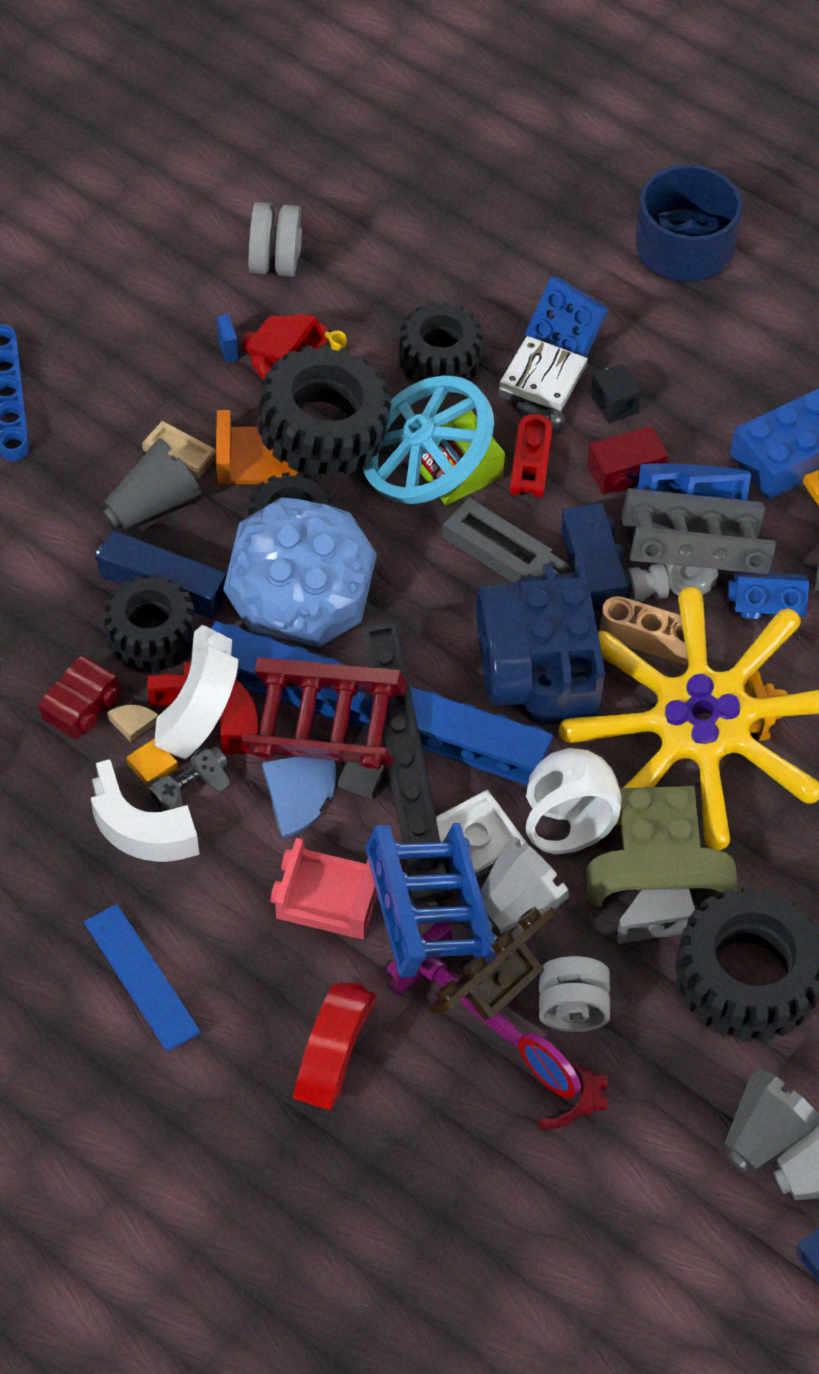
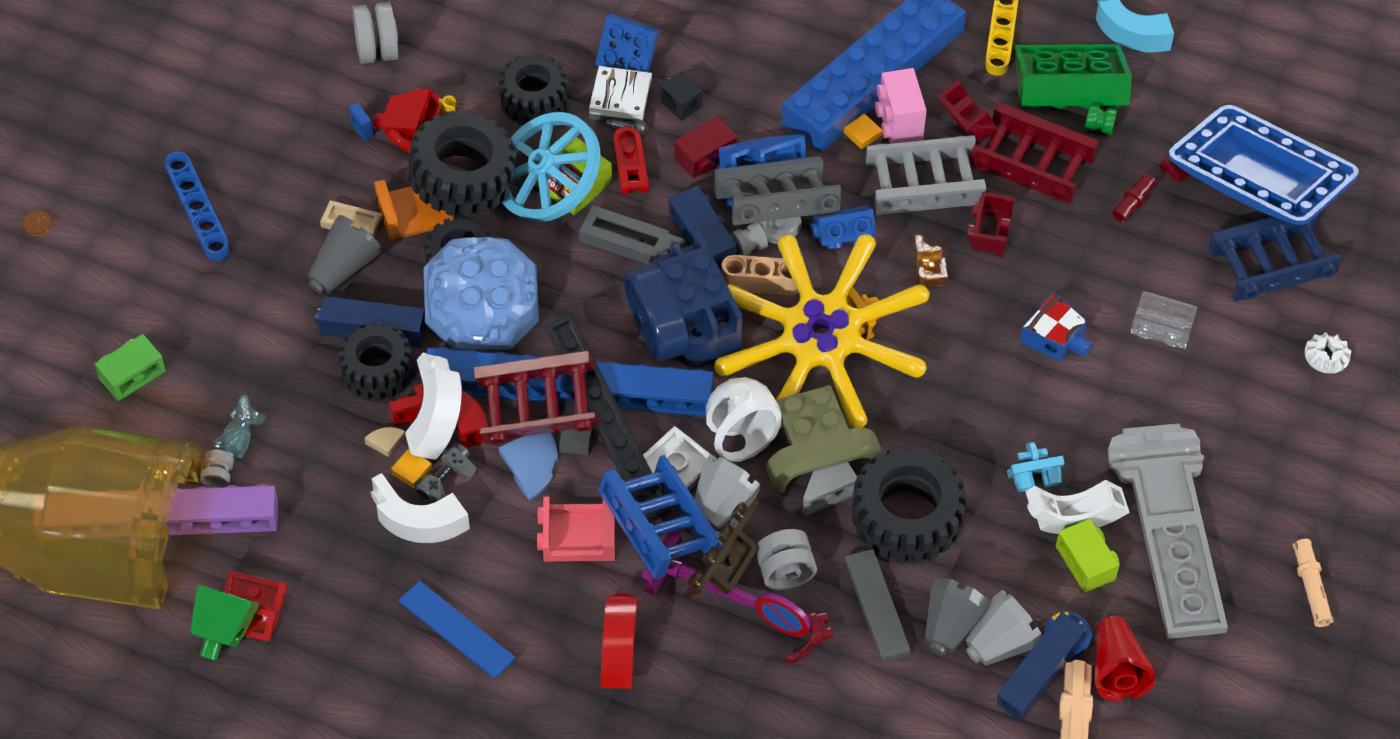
camera: 15 degrees left, 0 degrees up
dark red brick [38,654,120,739] -> none
none -> dark grey tile [844,549,911,663]

